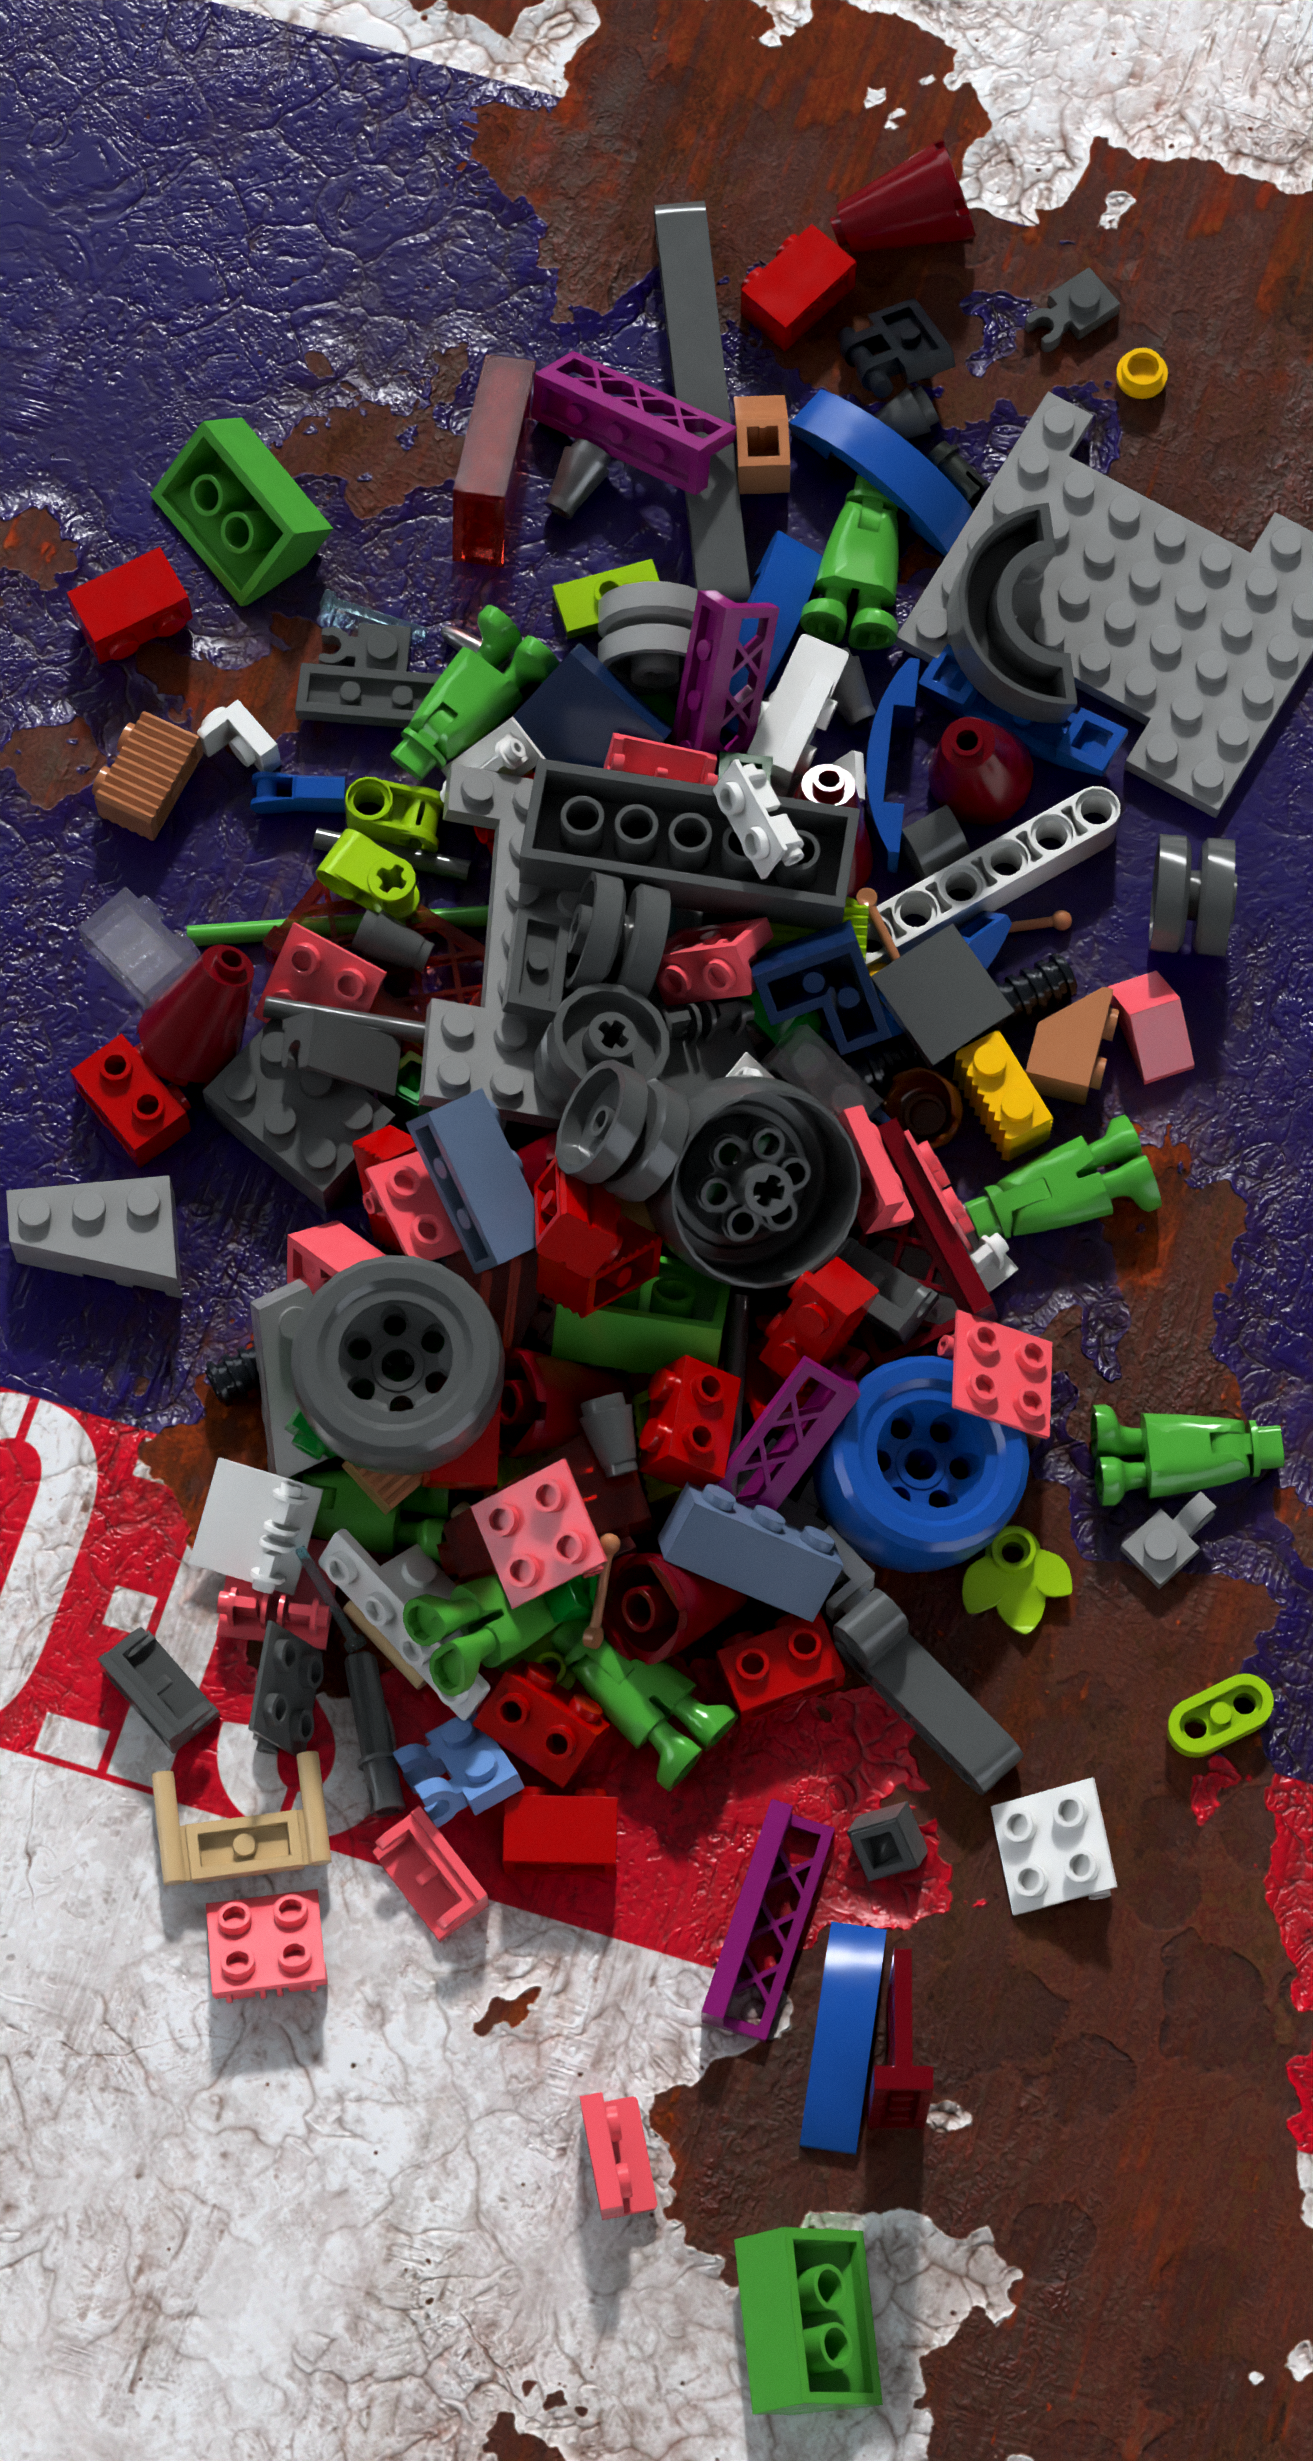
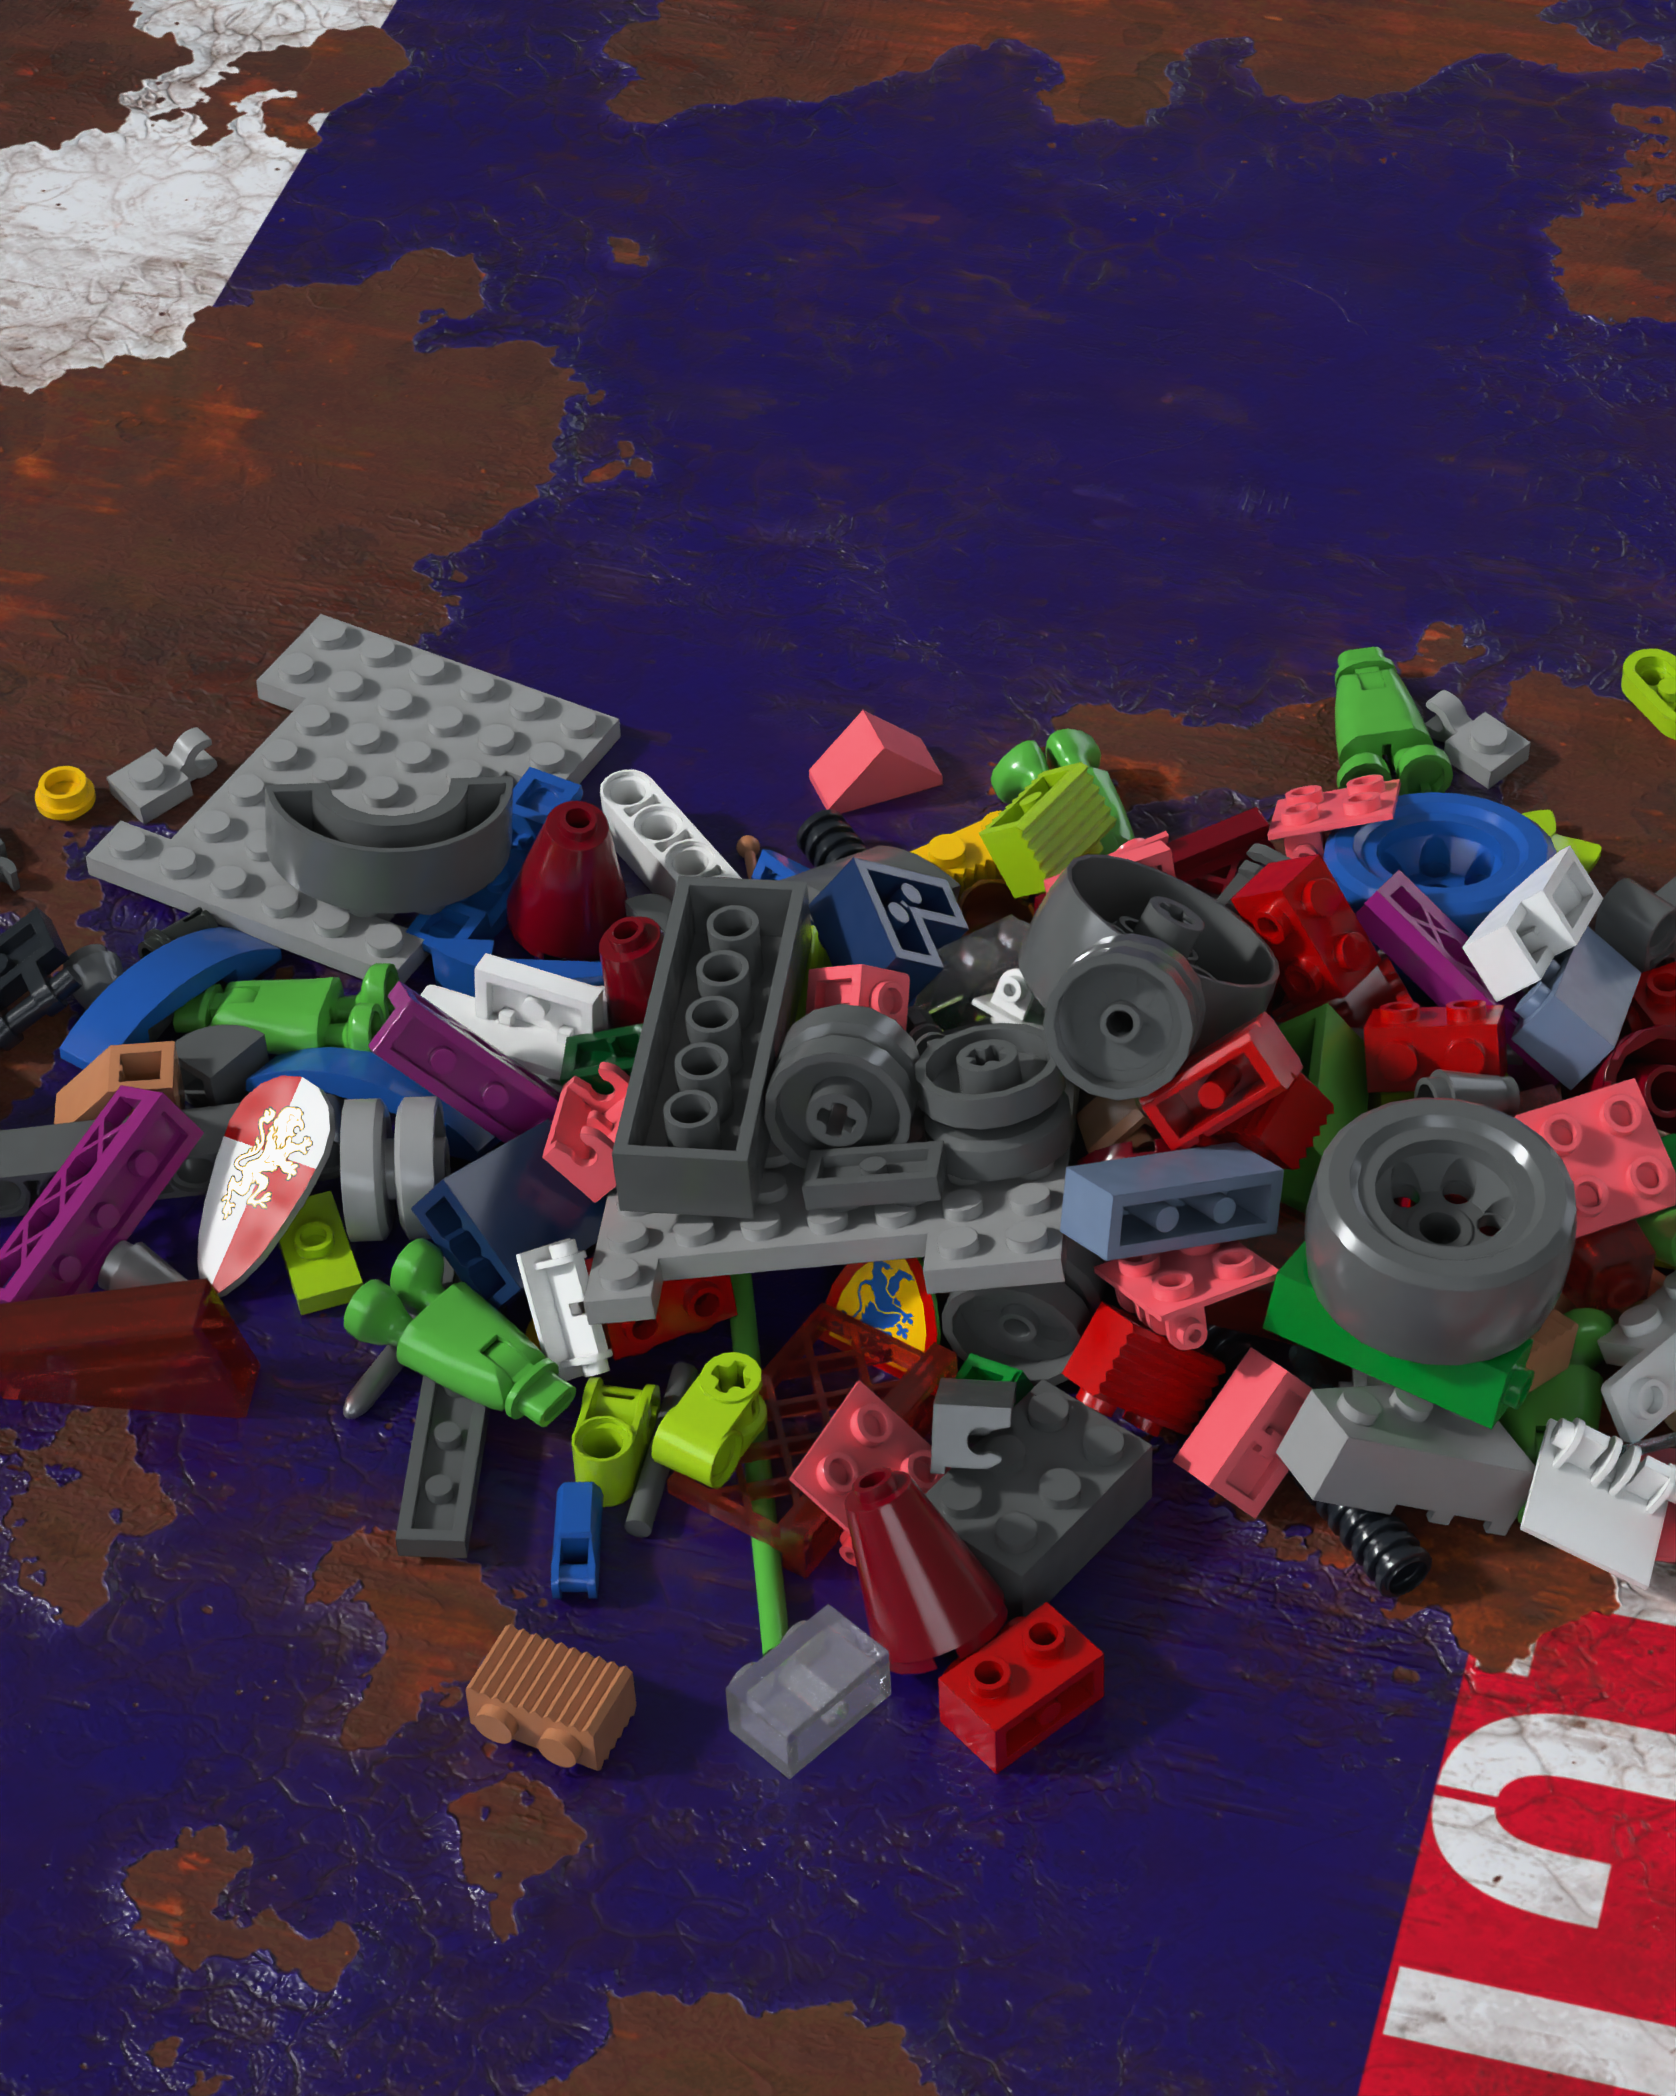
camera: 90 degrees left, 25 degrees down
light grey wedge [6,1175,182,1298] -> none
red brick [66,547,193,665] -> none
bright green slope [150,417,334,607] -> none
white bracket [197,699,282,772] -> none
dark grey bar [263,996,426,1044] -> none
dark grey plate [318,623,412,671] -> none
clear light blue piece [320,589,428,638] -> none
dark grey cone [351,909,434,973] -> none
white hinge [712,759,804,880] -> none
nougat slope [1025,987,1120,1105] -> none
dark grey wheel [1149,834,1237,957] -> none
none -> light grey plate [107,727,218,825]
none -> dark grey brick [175,1024,269,1108]
none -> shield [197,1075,336,1298]
none -> lime brick [979,762,1117,898]
none -> white slope [1462,846,1603,1002]

